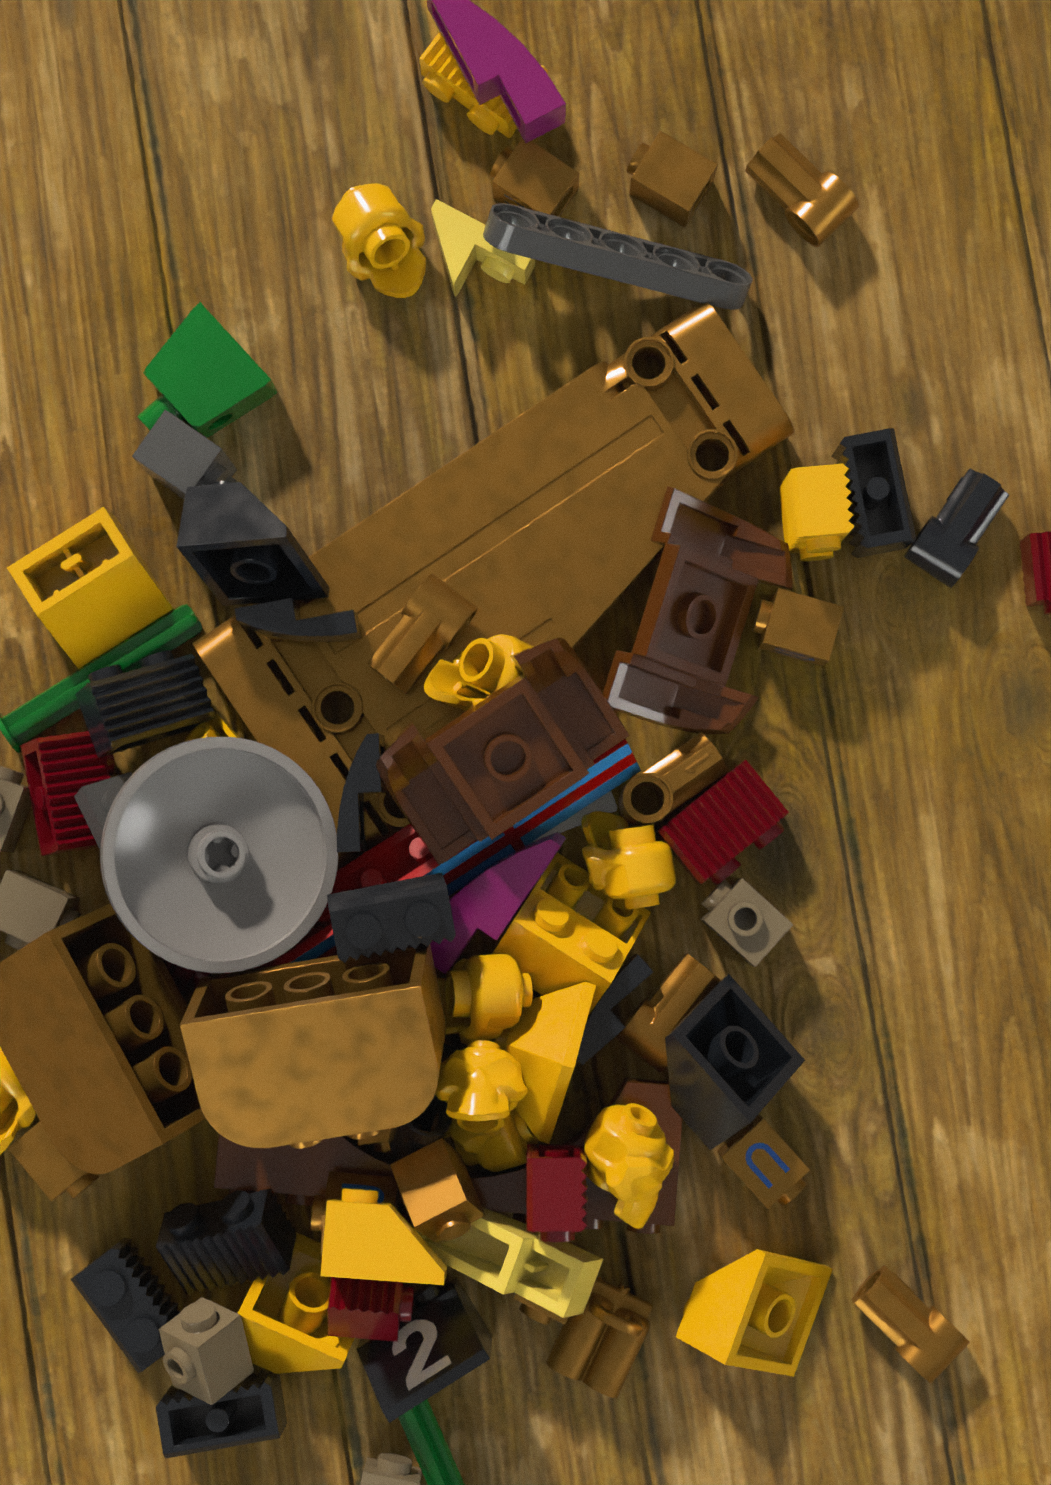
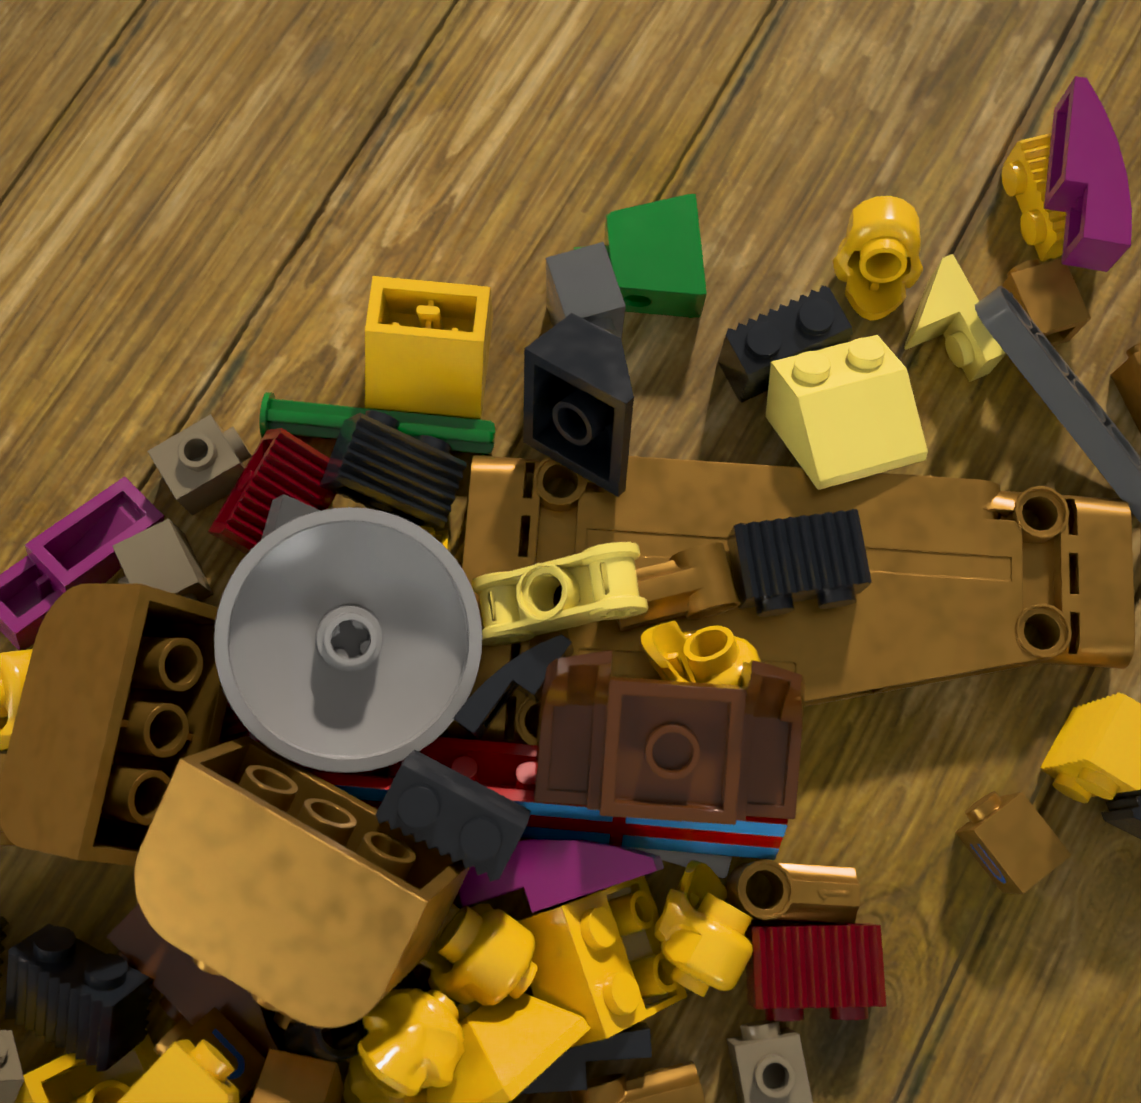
camera: 30 degrees right, 10 degrees down
black slope [235,598,362,643] -> none
reddish brown piece [603,486,793,734] -> none
none -> light yellow piece [472,542,648,646]
none -> black brick [717,285,853,403]
none -> black brick [727,509,872,617]
none -> light yellow slope [765,335,928,490]

